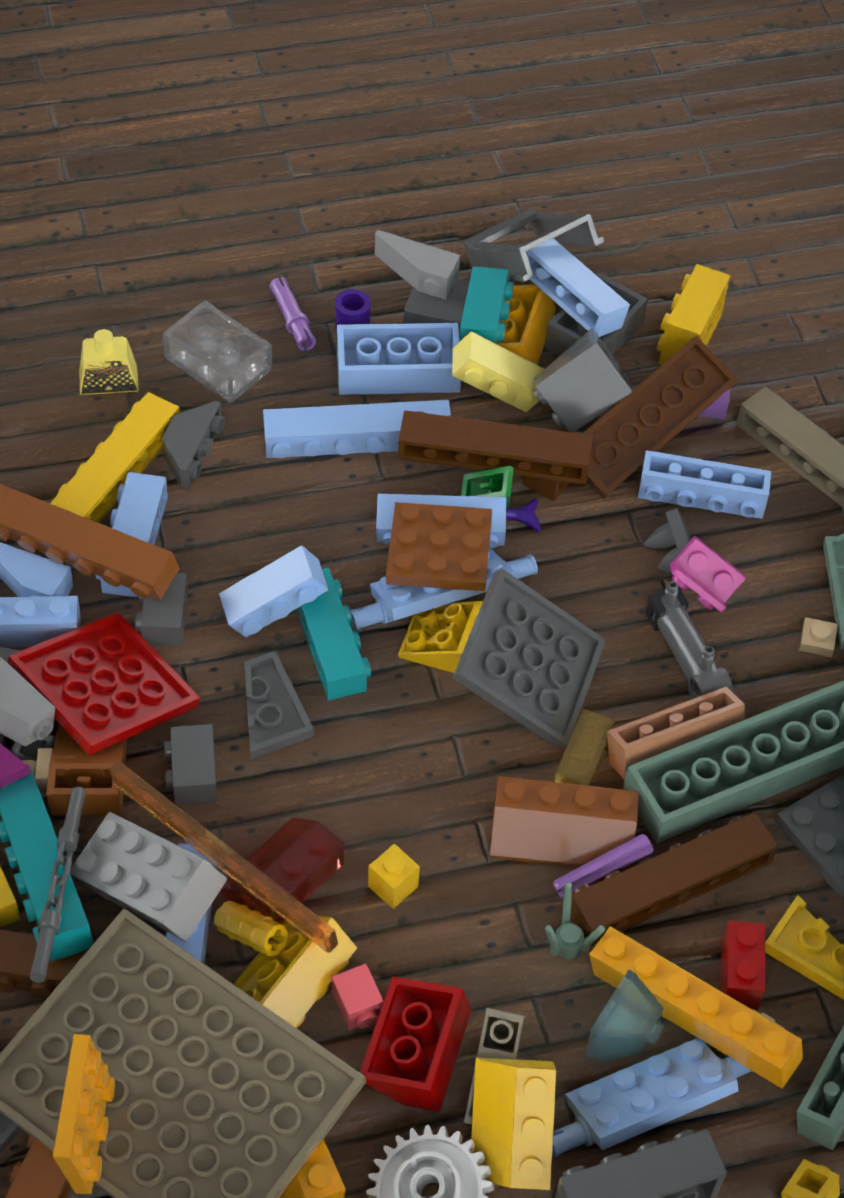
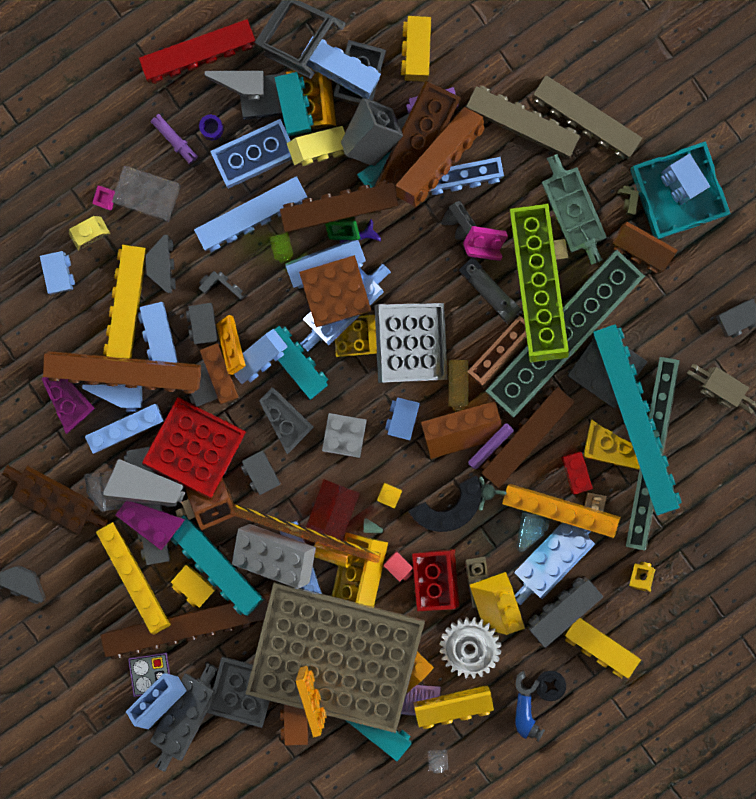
camera: 20 degrees left, 35 degrees up
dark grey piece [30,787,86,983] -> none
none -> light blue brick [40,251,75,295]
none -> dark pink plate [92,185,117,210]
none -> red brick [139,19,256,84]
none -> dark grey brick [186,303,218,345]
none -> dark grey bracket [199,271,244,300]
none -> dark orange brick [200,343,240,404]
none -> light orange tile [216,315,246,375]
none -> clear neon green brick [269,233,294,263]
none -> light grey brick [322,413,367,458]
none -> sand green slope [363,518,383,533]
none -> medium blue brick [385,397,420,440]
none -> dark orange brick [395,107,485,207]
none -> black brick [408,475,481,532]
none -> lime brick [510,204,569,363]

